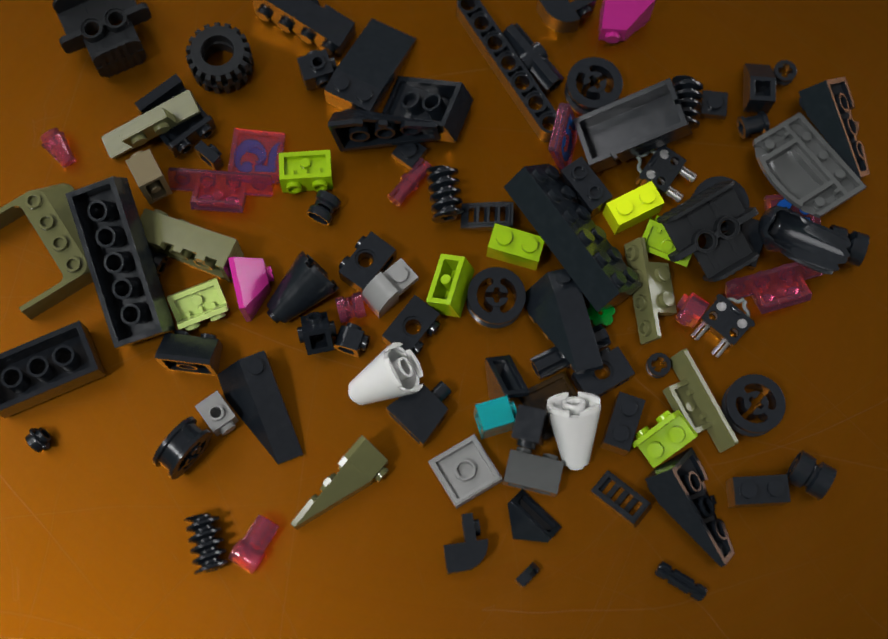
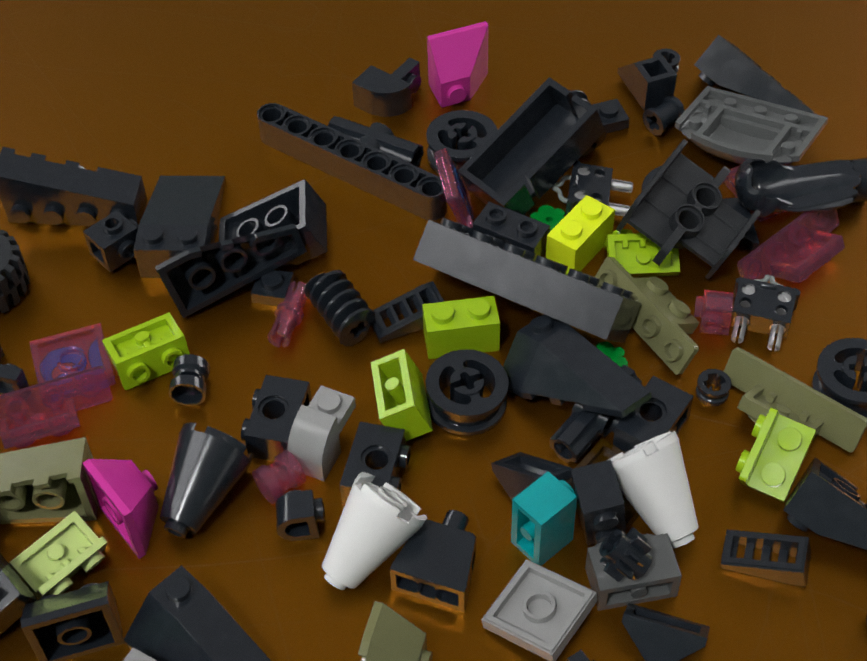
camera: 20 degrees left, 25 degrees down
black brick [297,311,337,355] -> none
black brick [600,392,646,456] -> none
none -> green plant [530,205,565,231]
none -> black gear [599,527,652,582]

